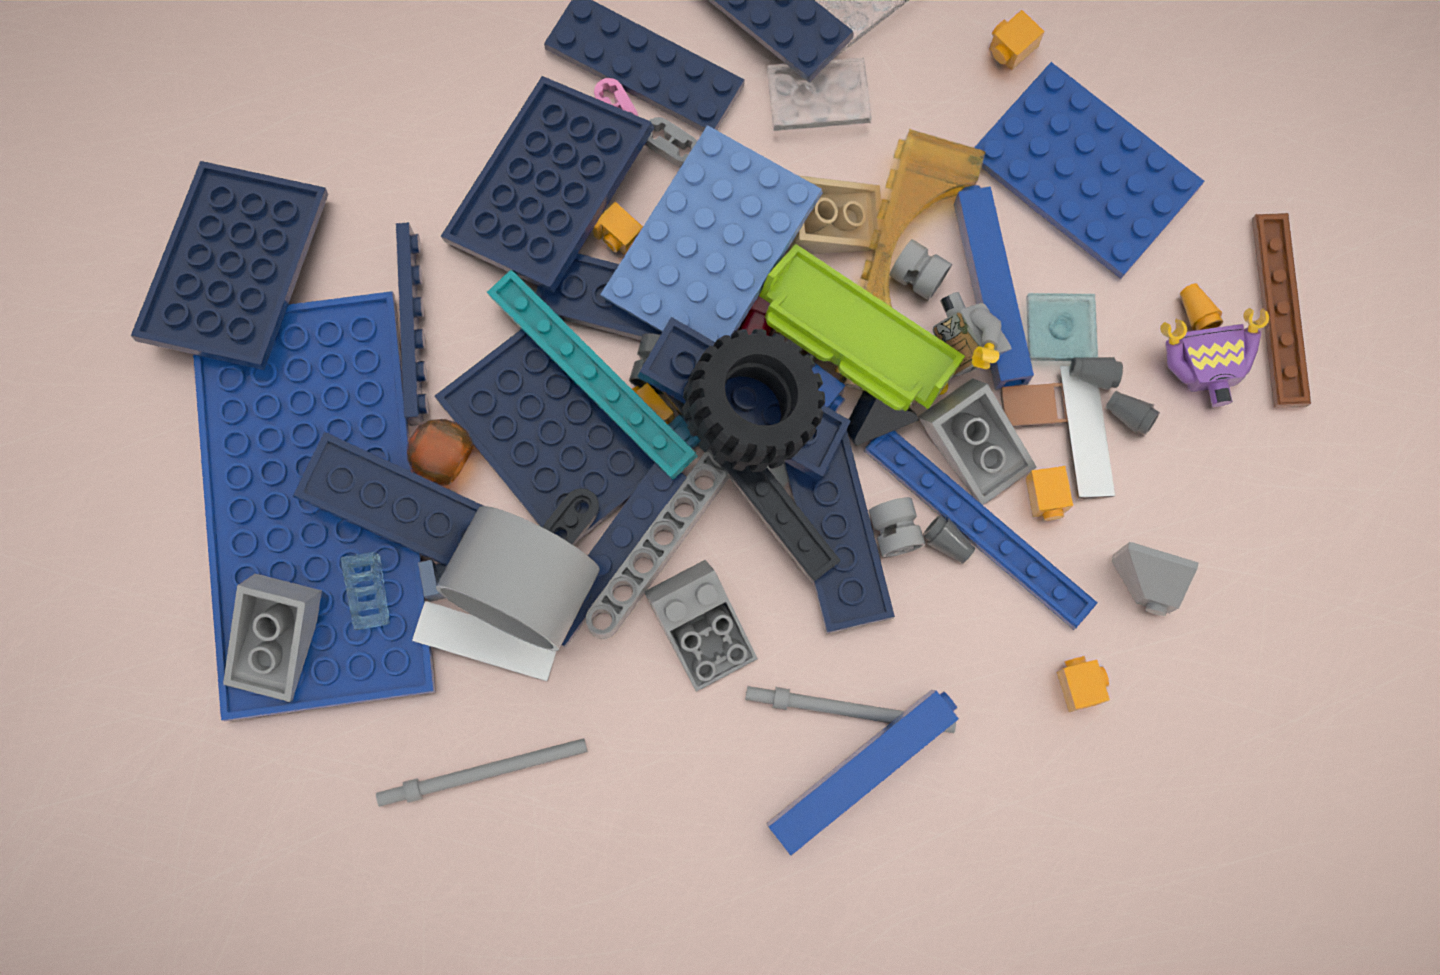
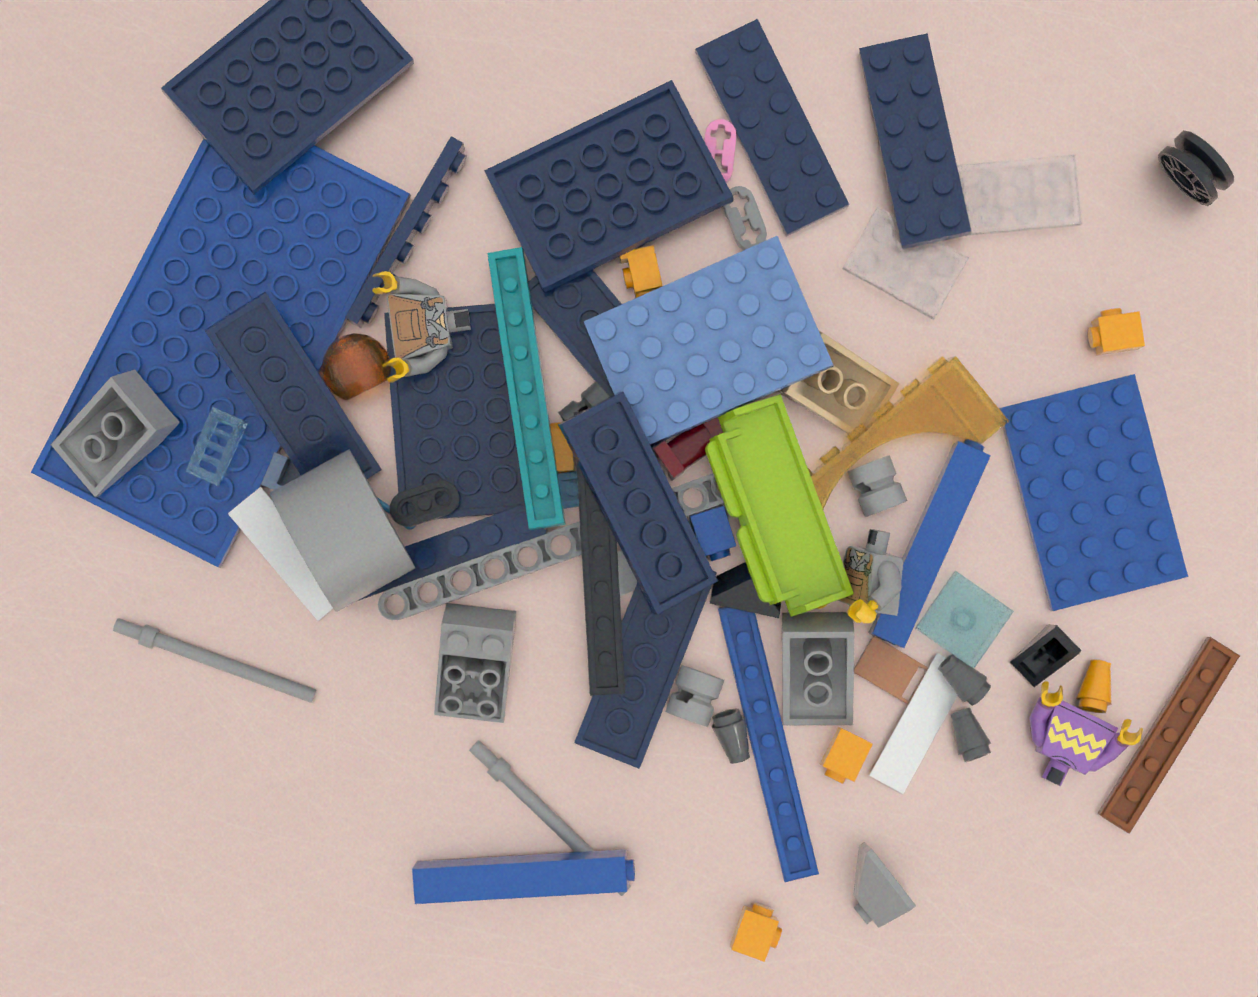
camera: 30 degrees right, 10 degrees up
black tyre [682,329,825,472] -> none
none -> torso [372,271,471,383]
none -> black slope [1010,624,1082,687]

